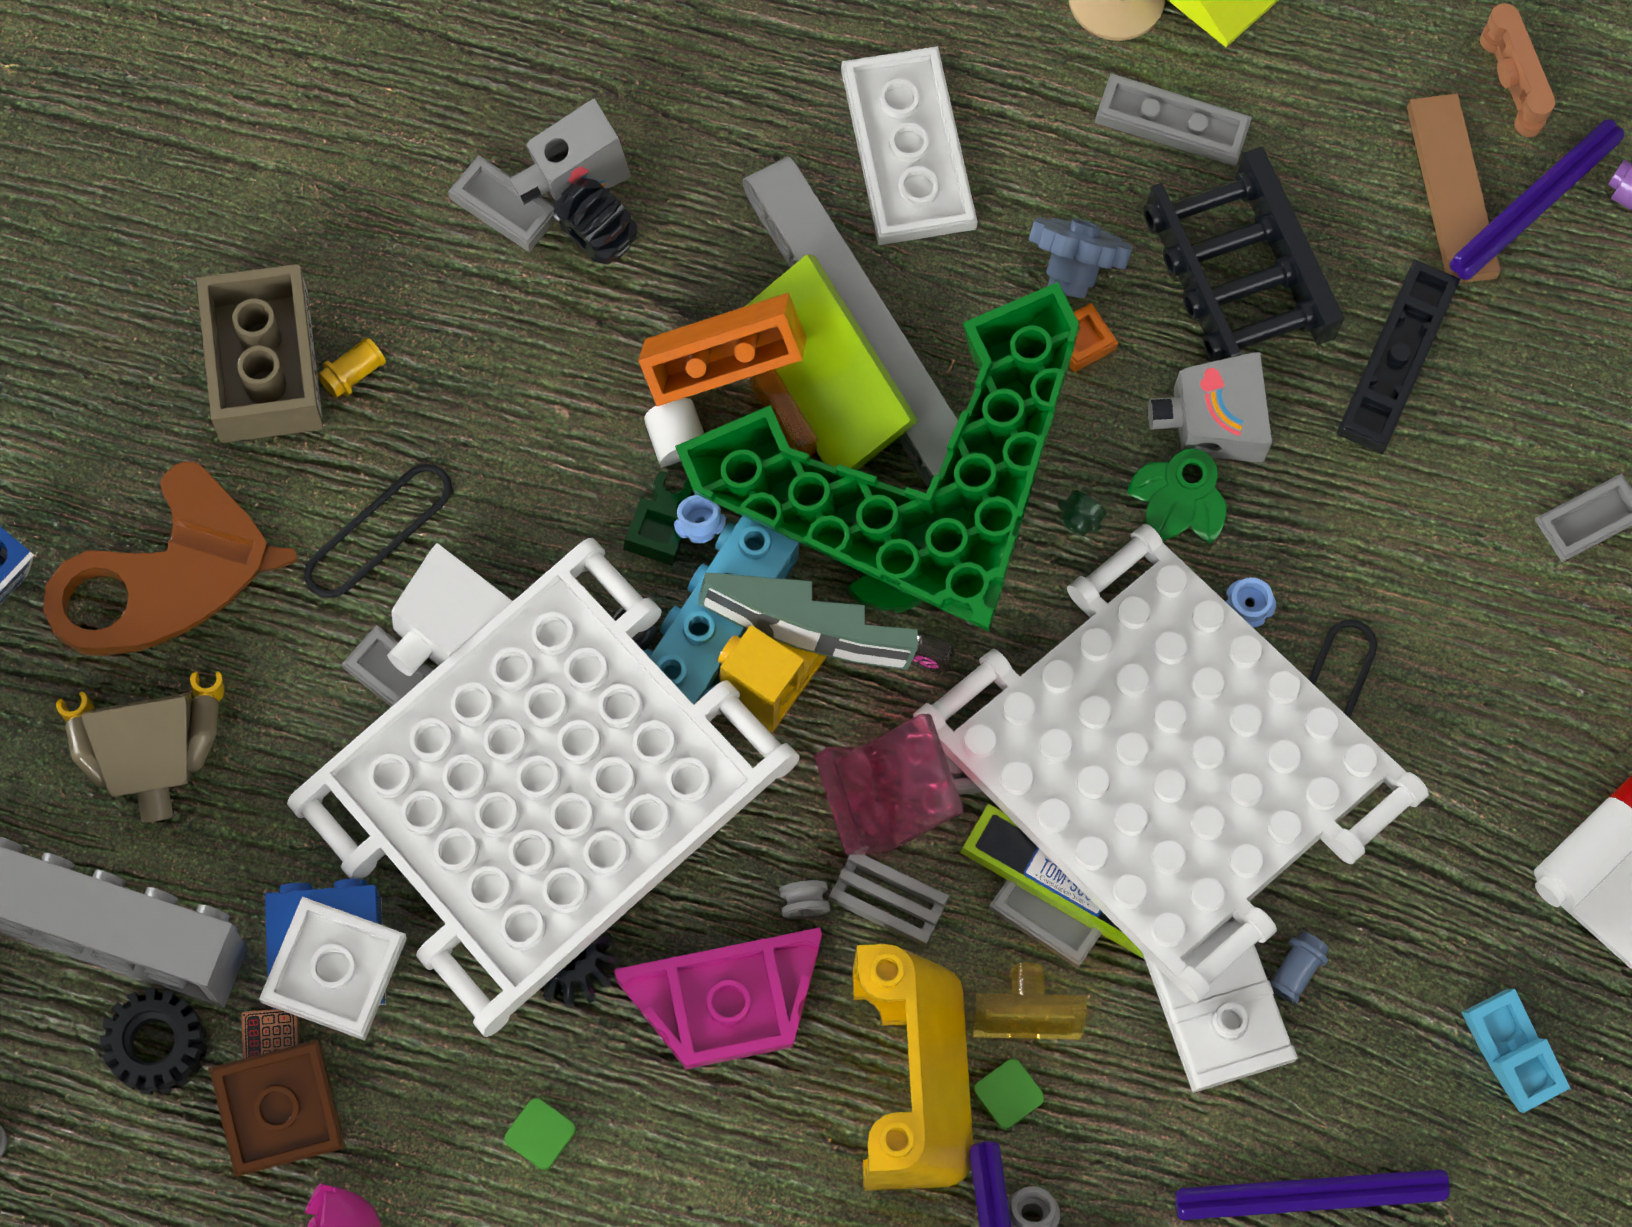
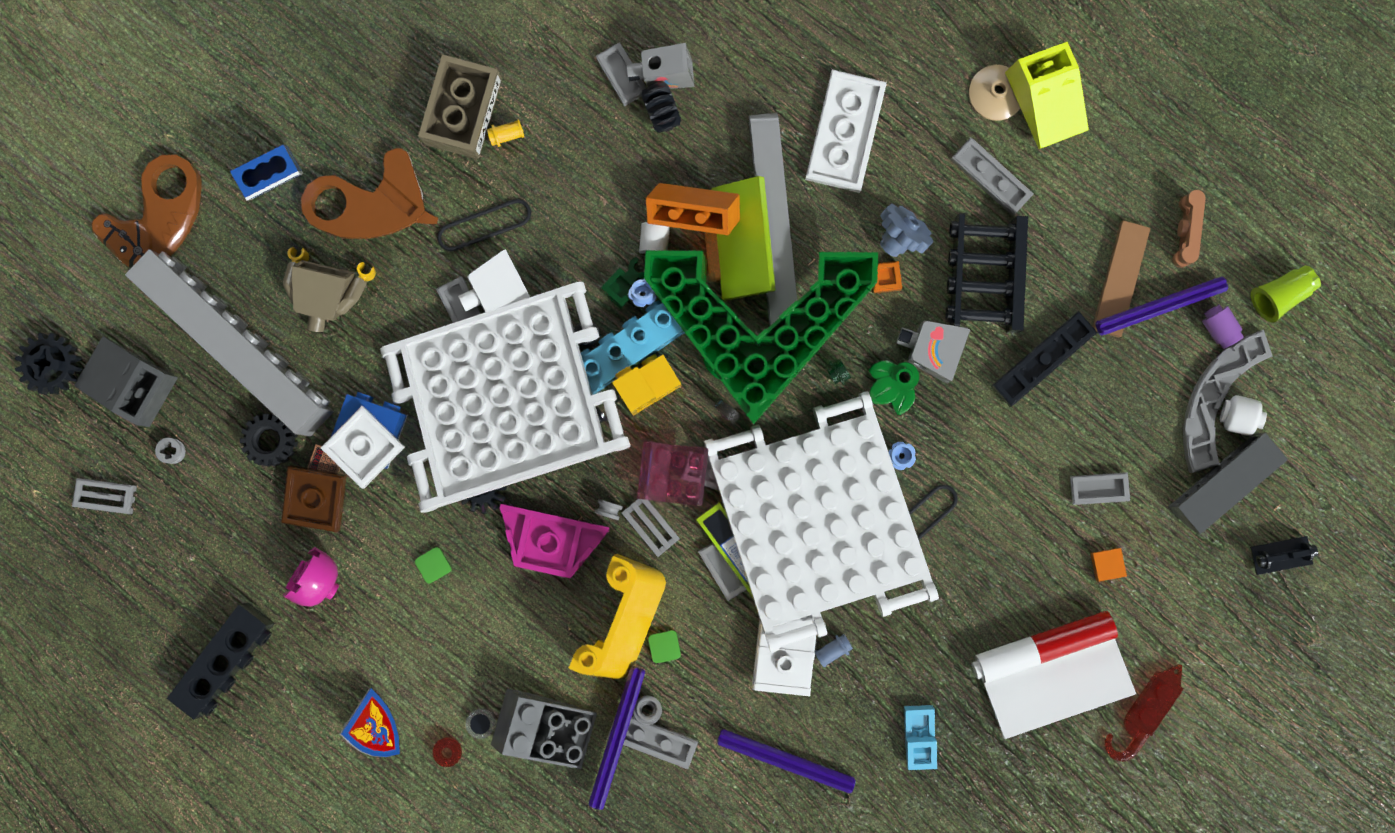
camera: 30 degrees right, 15 degrees up
sand green slope [698,572,918,670] -> none
clear yellow tile [972,962,1087,1040] -> none

